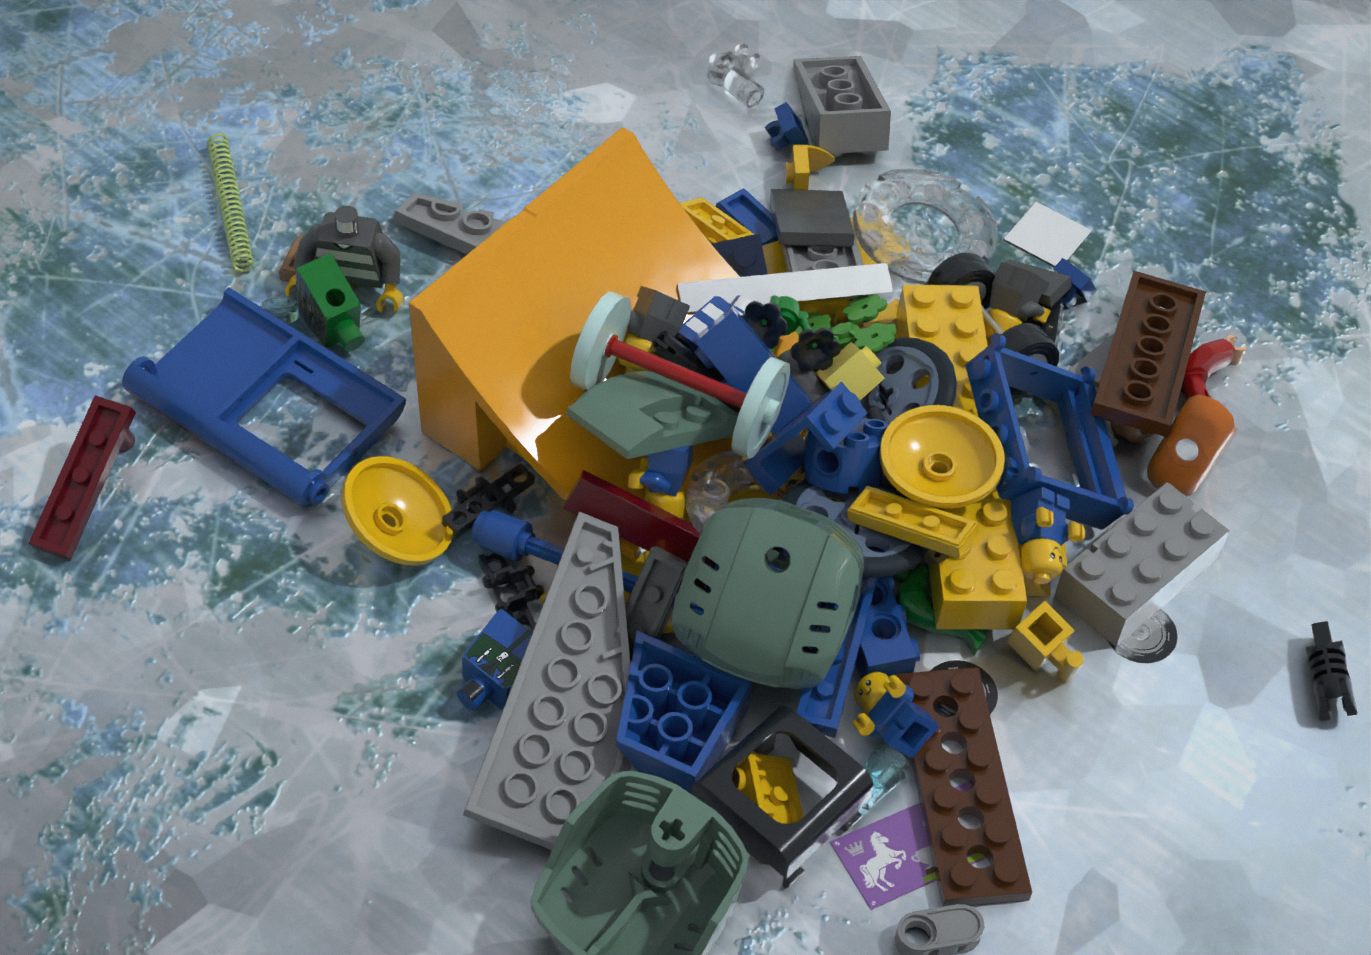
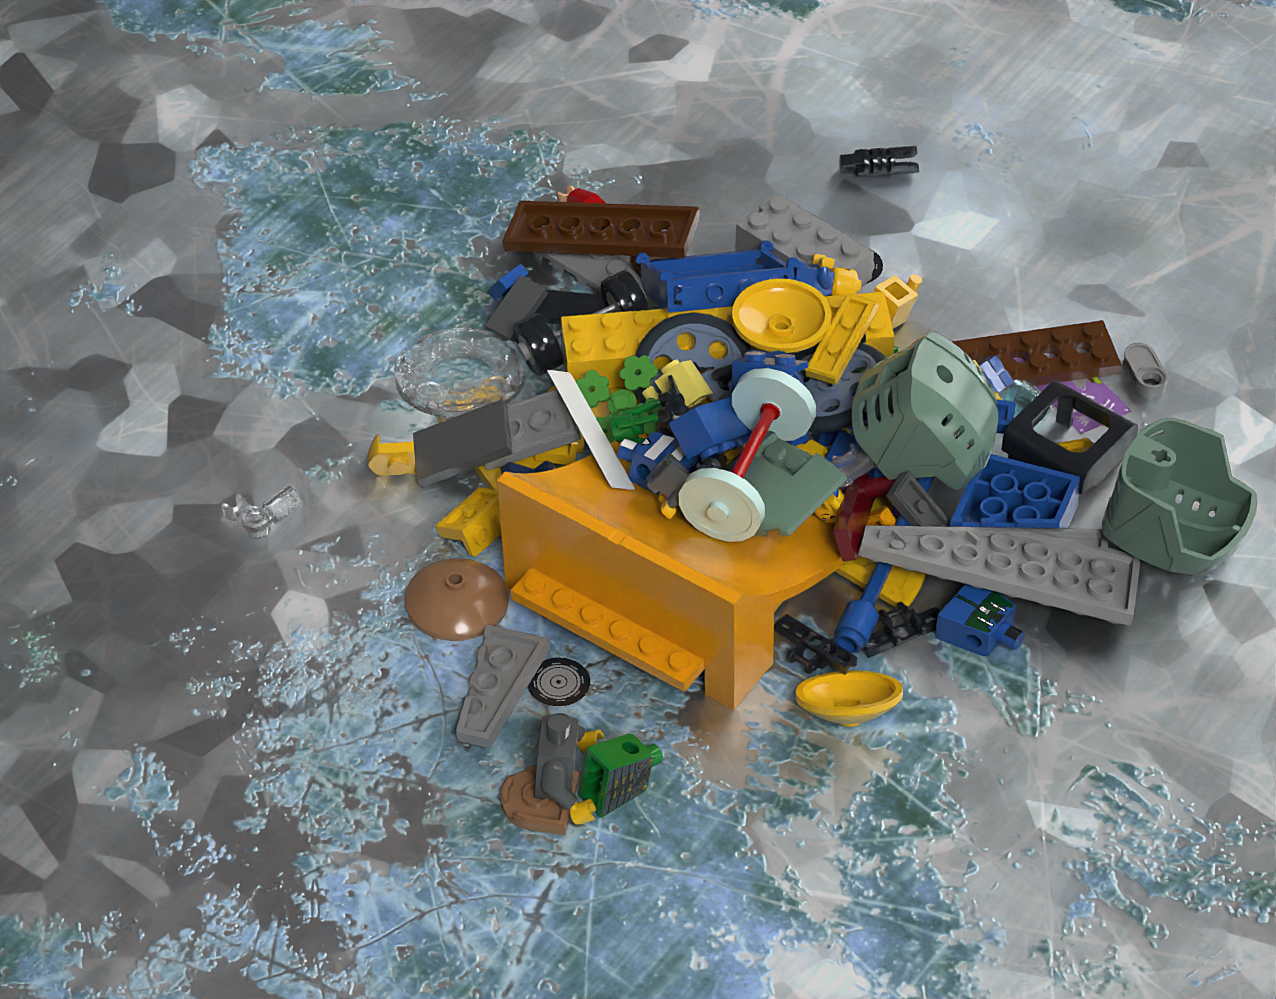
camera: 90 degrees left, 5 degrees down
dark red piece [29,395,136,560] -> none
blue piece [122,287,406,508] -> none
yellowish green piece [207,133,255,272] -> none
clear light blue tile [260,296,300,324] -> none
blue tile [716,188,778,246] -> none
blue tile [765,102,810,151] -> none
light grey slope [793,56,891,157] -> none
dark grey piece [984,262,1051,345] -> none
white sticker [1004,202,1092,266] -> none
orange piece [1147,394,1239,497] -> none

